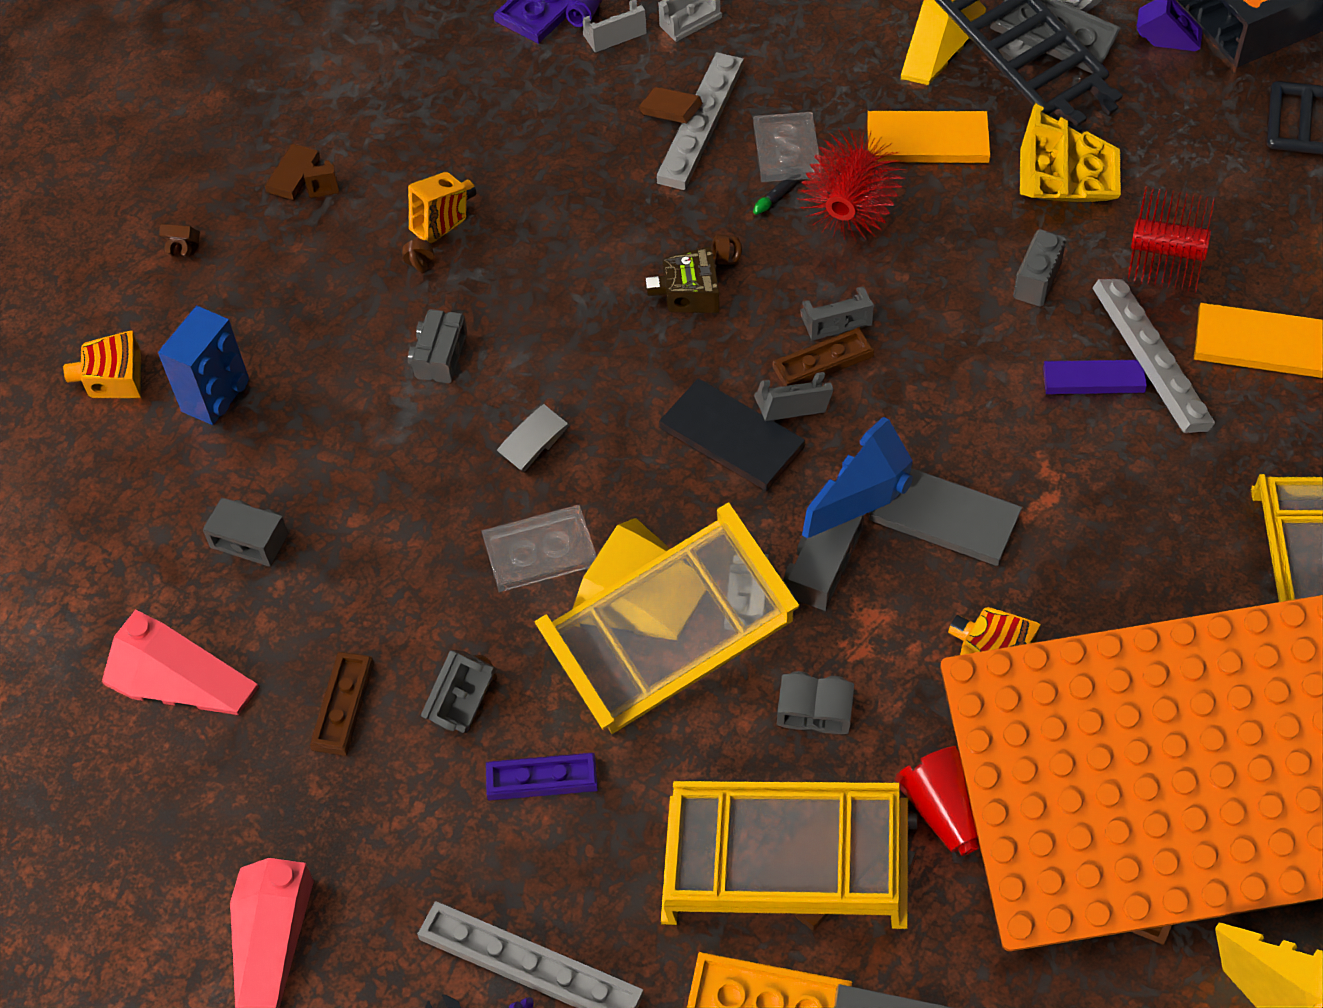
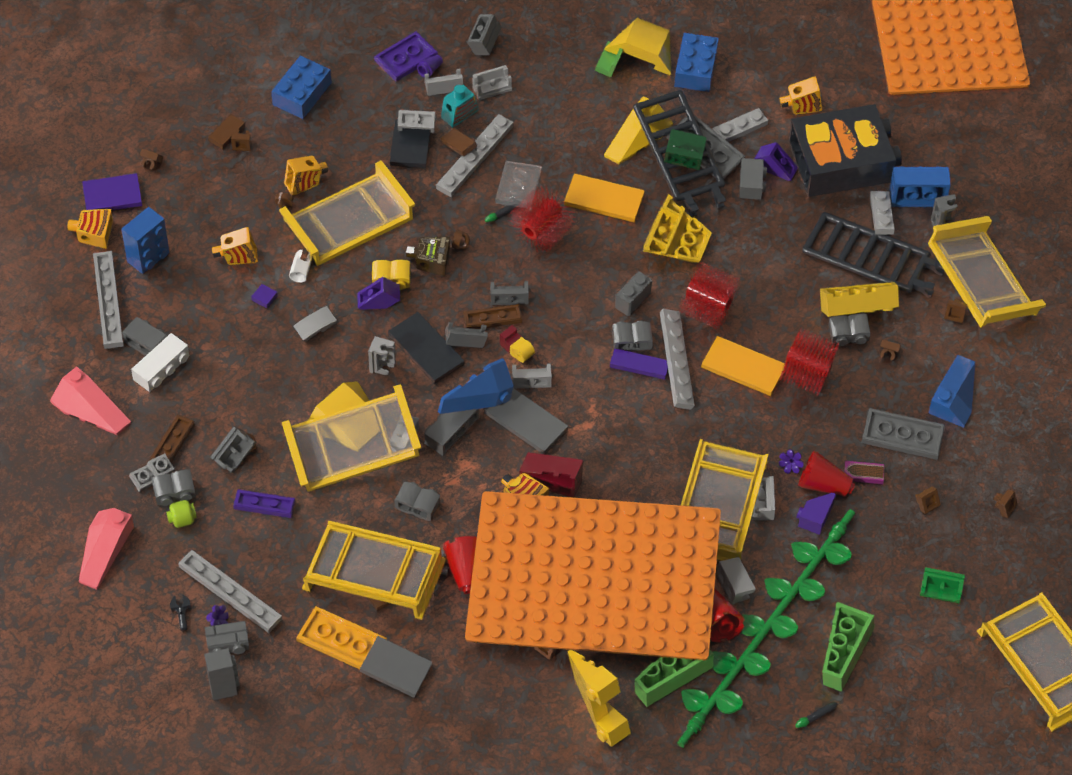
camera: 10 degrees right, 0 degrees up
dark grey brick [408,309,467,383] -> none
clear tile [481,504,597,592] -> none
none -> dark purple tile [82,173,142,210]
none -> light grey plate [93,251,123,349]
none -> light grey slope [129,454,175,492]
none -> white brick [131,333,189,392]
none -> dark grey brick [152,470,196,506]
none -> lime head [166,500,197,528]
none -> light orange torso [212,227,258,265]
none -> dark purple tile [251,284,278,308]
none -> blue brick [271,55,332,119]
none -> clear piece [279,160,415,266]
none -> white piece [289,249,312,283]
none -> dark purple slope [357,277,400,310]
none -> light grey hinge [368,336,396,375]
none -> yellow brick [372,260,411,290]
none -> black tile [390,119,431,168]
none -> light grey hinge [398,110,436,133]
none -> teal torso [441,85,479,128]
none -> leg [500,325,535,363]
none -> light grey hinge [512,363,552,389]
none -> dark red wedge [519,452,583,498]
none -> dark grey brick [612,320,653,351]
none -> dark green bracket [664,129,707,170]
none -> dark grey brick [739,158,767,200]

